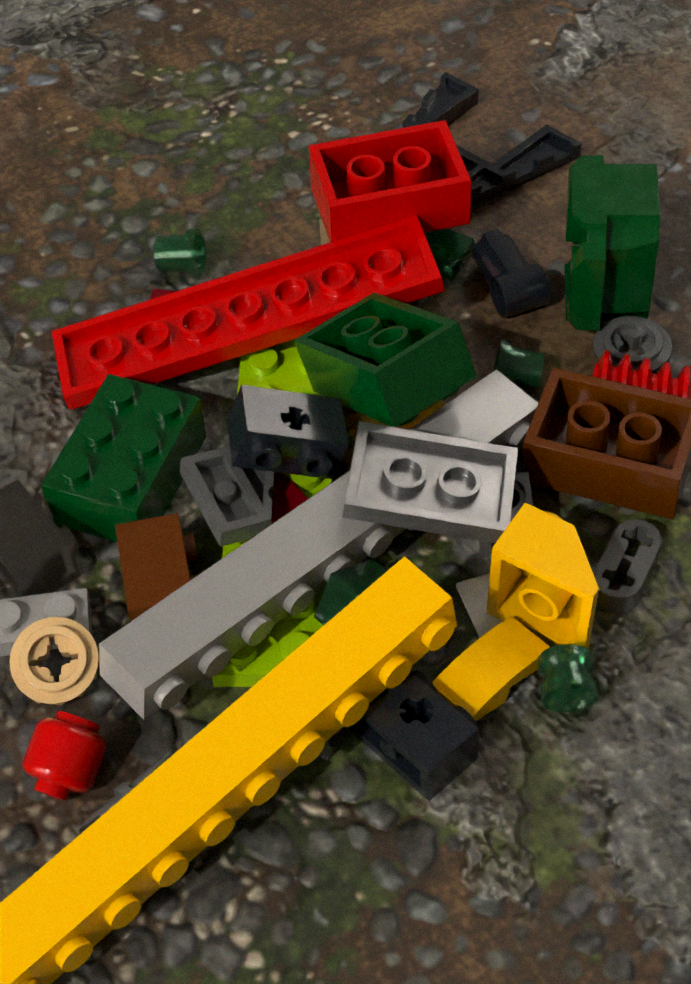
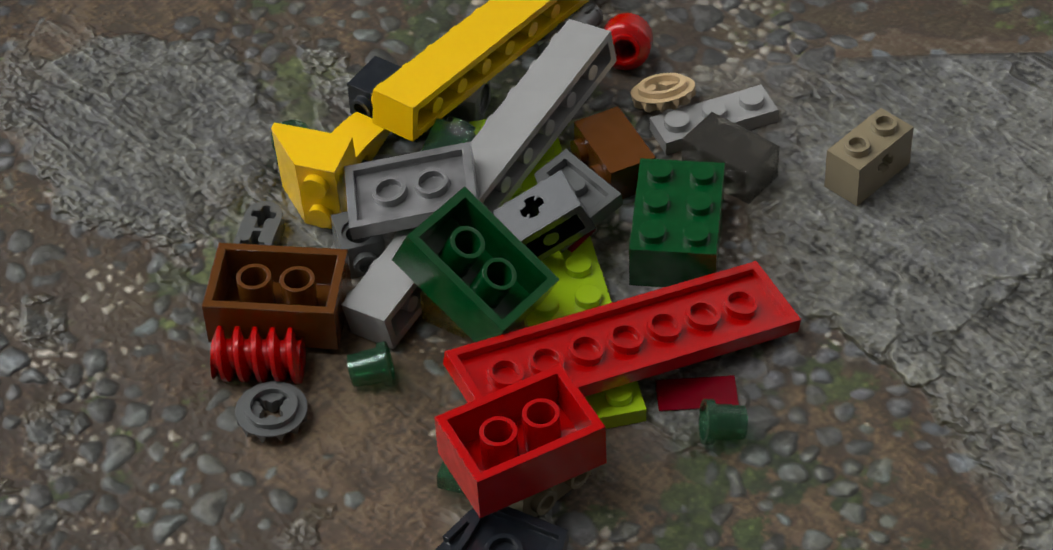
camera: 165 degrees right, 5 degrees down
black piece [472,229,551,318] -> none
dark green piece [564,155,661,330] -> none

